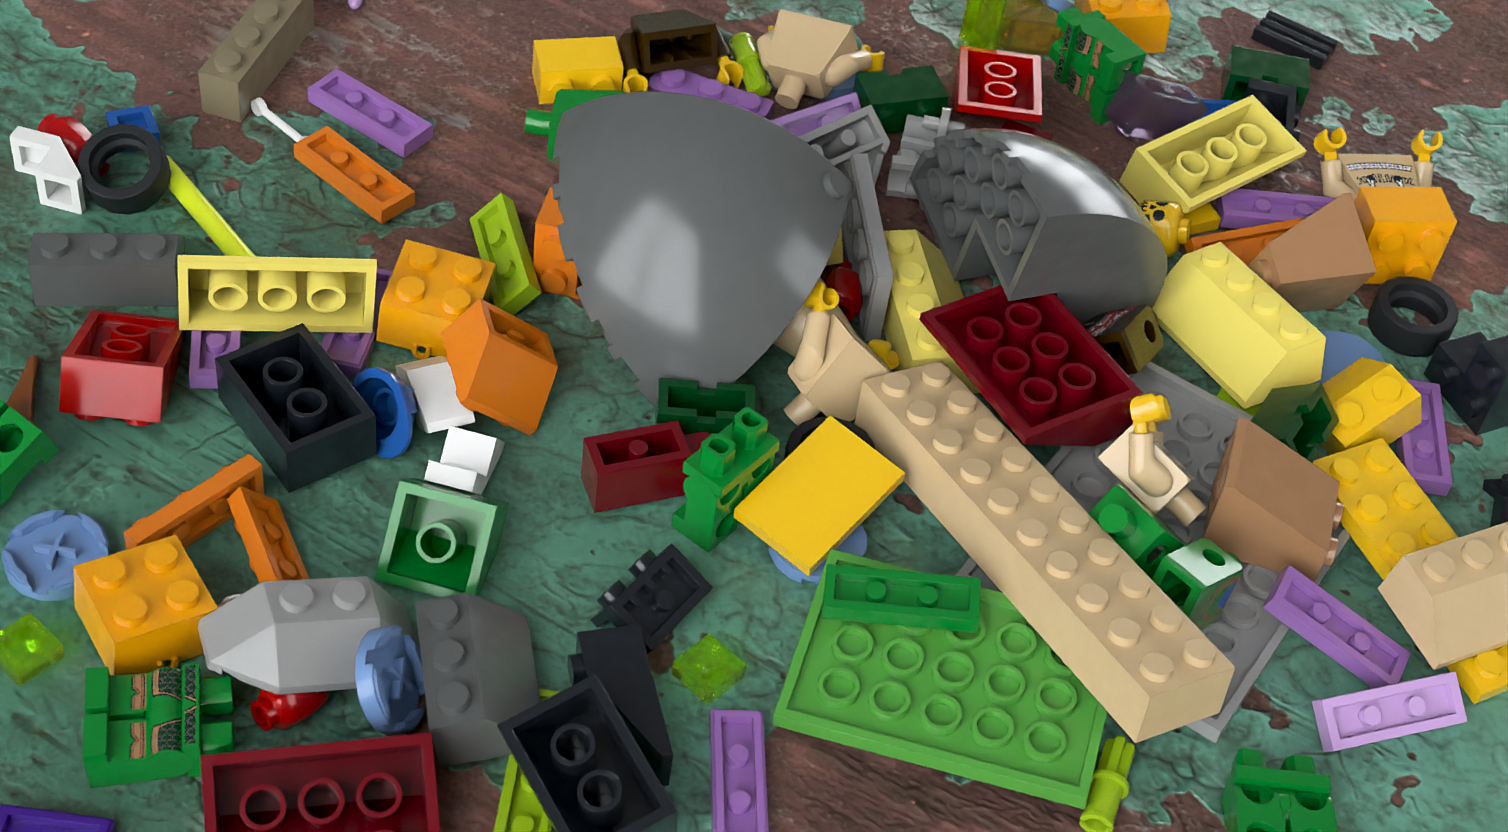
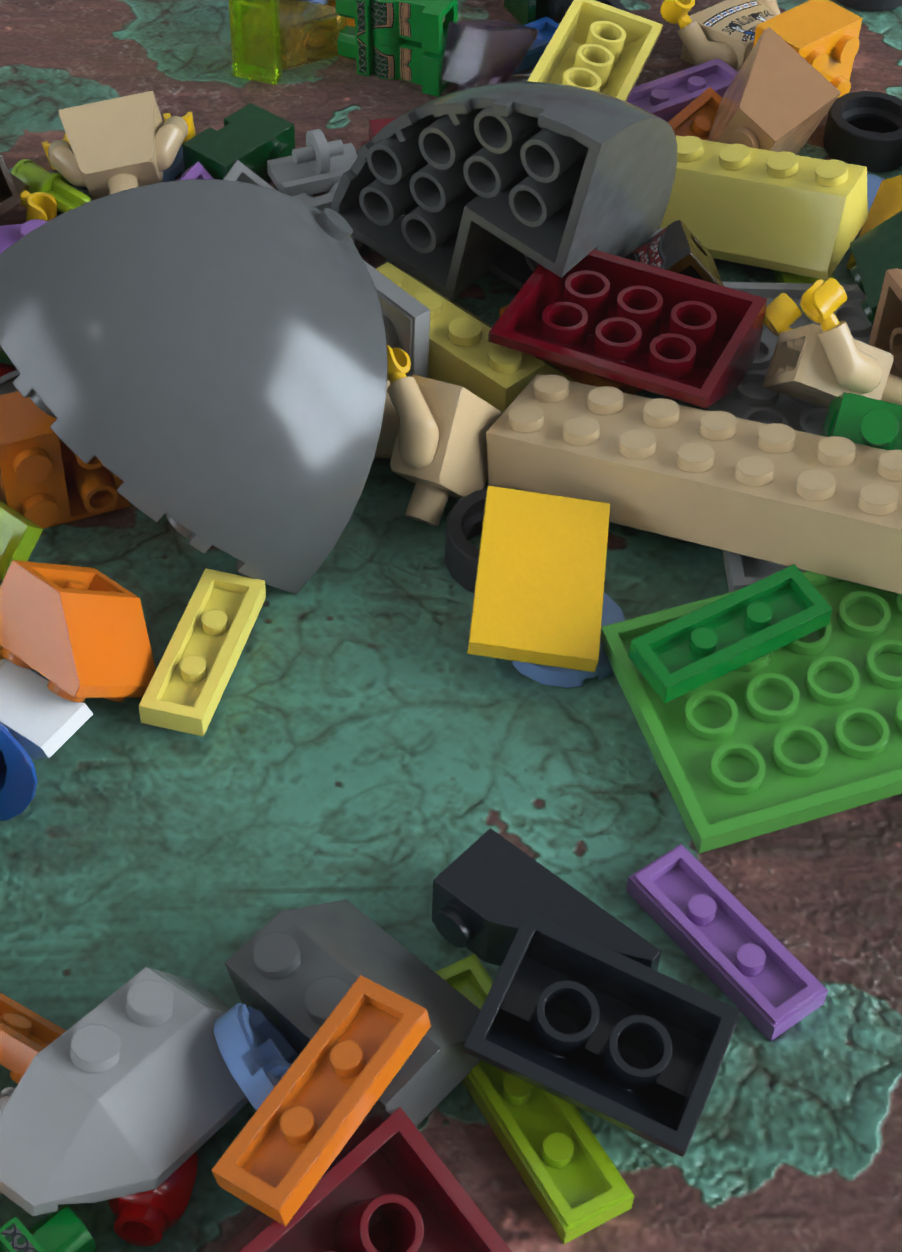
camera: 30 degrees left, 0 degrees up
green slope [375,478,509,597] -> none
white slope [424,426,505,495] -> none
dark red brick [581,420,711,513] -> none
black bracket [591,543,713,654] -> none
dark green brick [655,378,755,435] -> none
green hips [671,407,780,553] -> none
clear neon green plate [671,633,746,705] -> none
red slope [952,45,1042,123] -> none
none -> light yellow plate [139,568,266,737]
none -> orange plate [211,975,431,1227]

